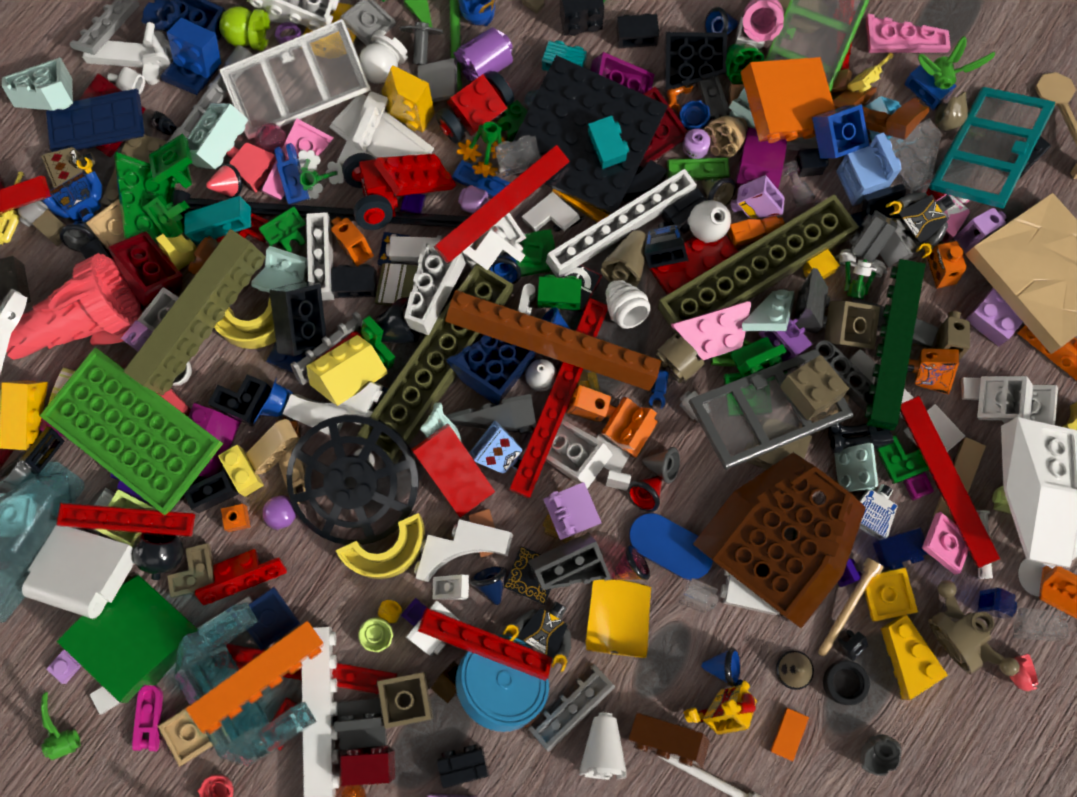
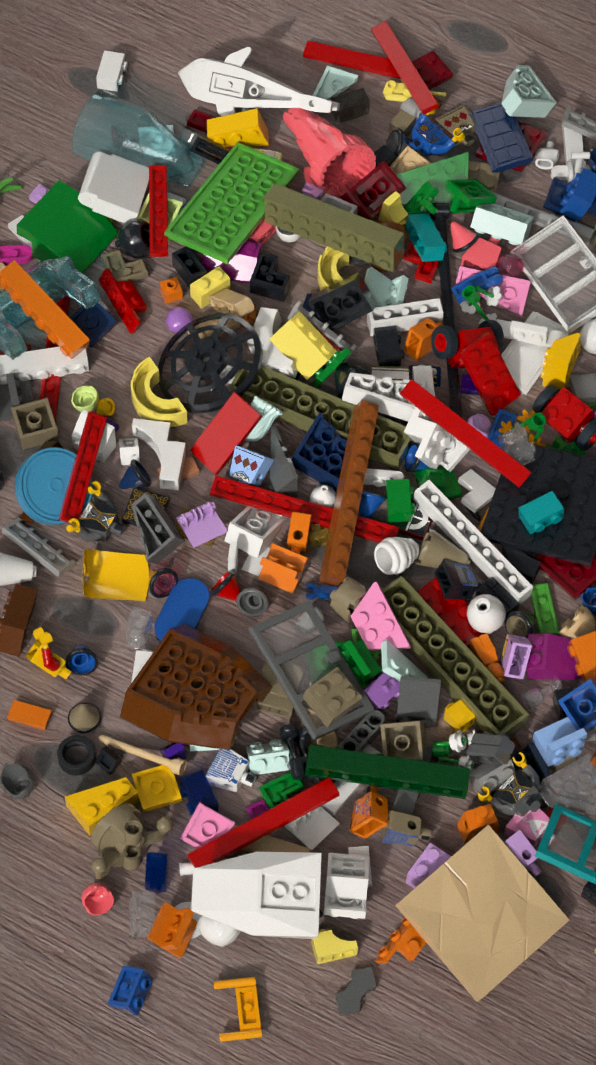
camera: 80 degrees right, 15 degrees down
black piece [150,111,177,135] -> none
blue piece [253,377,293,424] -> none
green plate [258,206,306,252] -> none
lavender head [682,129,710,159] -> none

